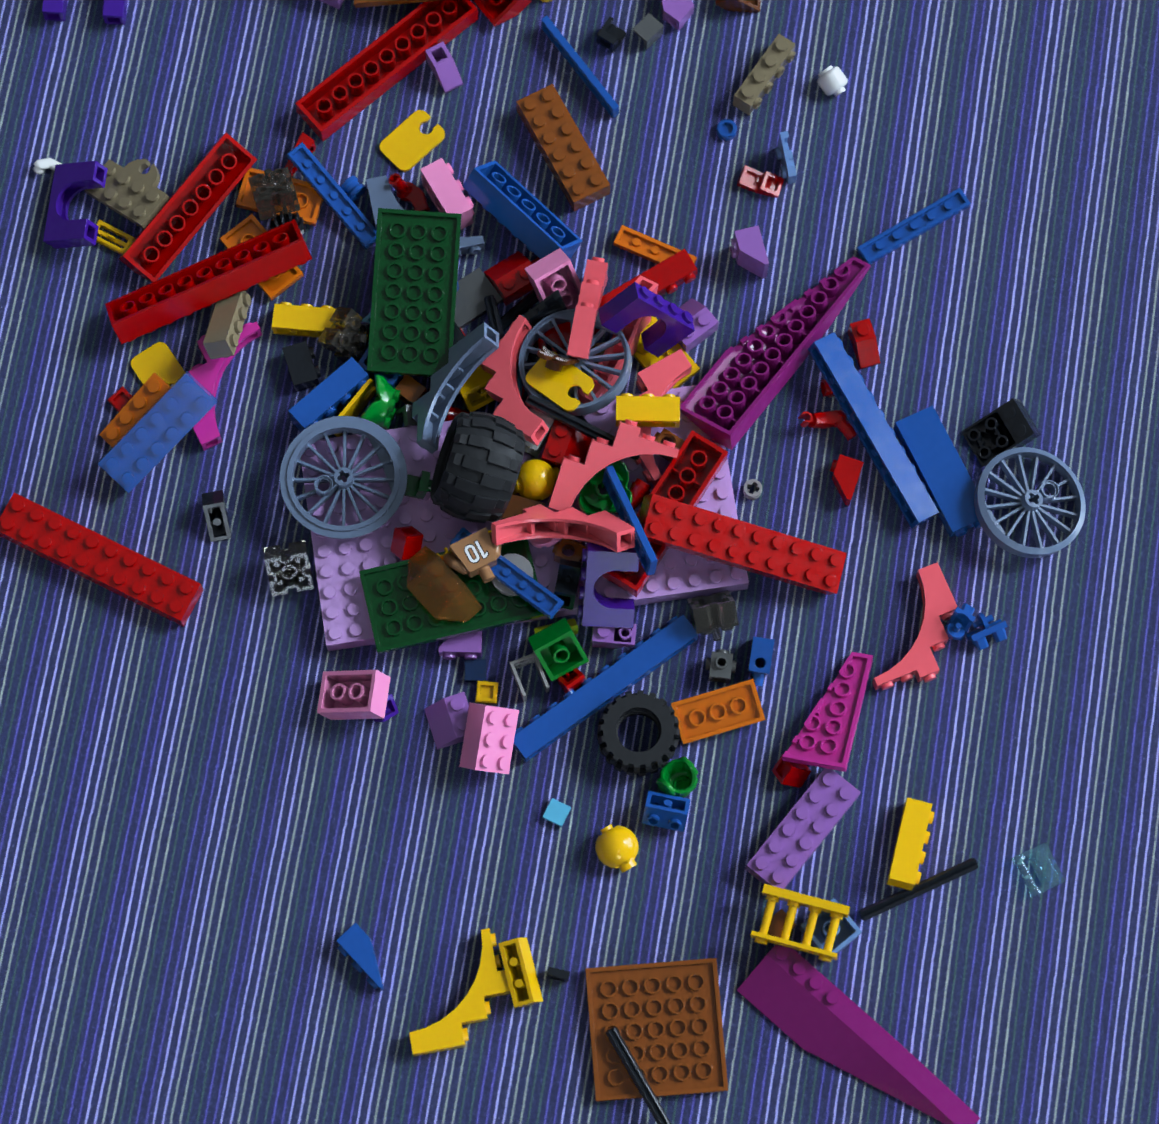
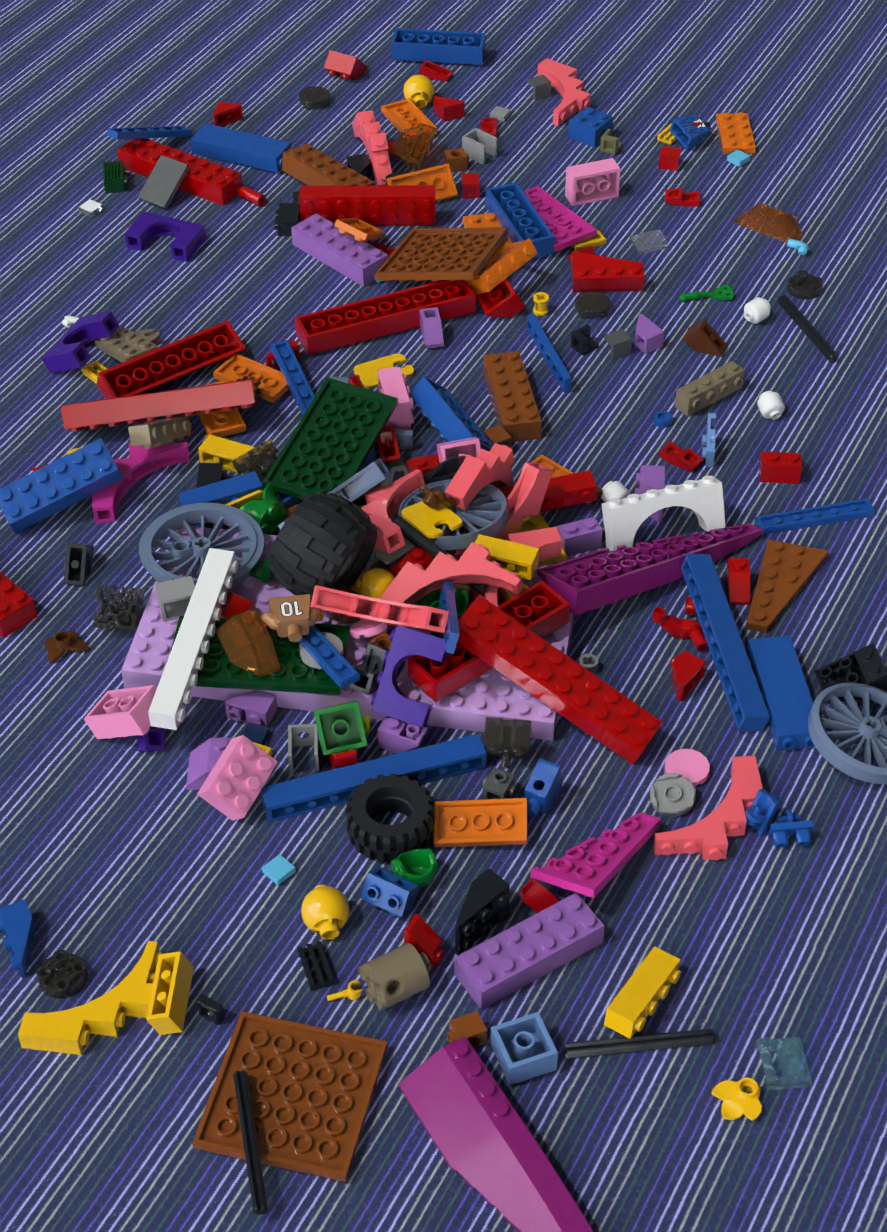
camera: 20 degrees right, 30 degrees down
clear smoke brick [248,167,300,221] -> none
blue wheel [341,175,366,201] -> none
dark purple arch [598,282,695,357] -> none
yellow fence [751,884,850,962] -> none
none -> clear smoke tile [36,950,88,999]
none -> reddish brown animal [45,631,89,664]
none -> white brick [148,548,238,730]
none -> light grey piece [155,576,195,622]
none -> black tile [297,941,334,991]
none -> yellow hand [327,980,362,1002]
none -> dark tan cylinder [358,943,431,1010]
none -> red slope [377,426,401,463]
none -> red slope [404,914,444,972]
none -> black slope [455,869,510,956]
none -> dark orange brick [483,425,512,448]
none -> white head [601,481,630,503]
none -> white arch [602,476,726,551]
none -> light grey tile [650,773,695,817]
none -> bright pink tile [664,749,710,787]
none -> yellow plate [711,1077,762,1121]
none -> dark orange wing [745,539,829,633]
none -> red slope [759,452,802,484]

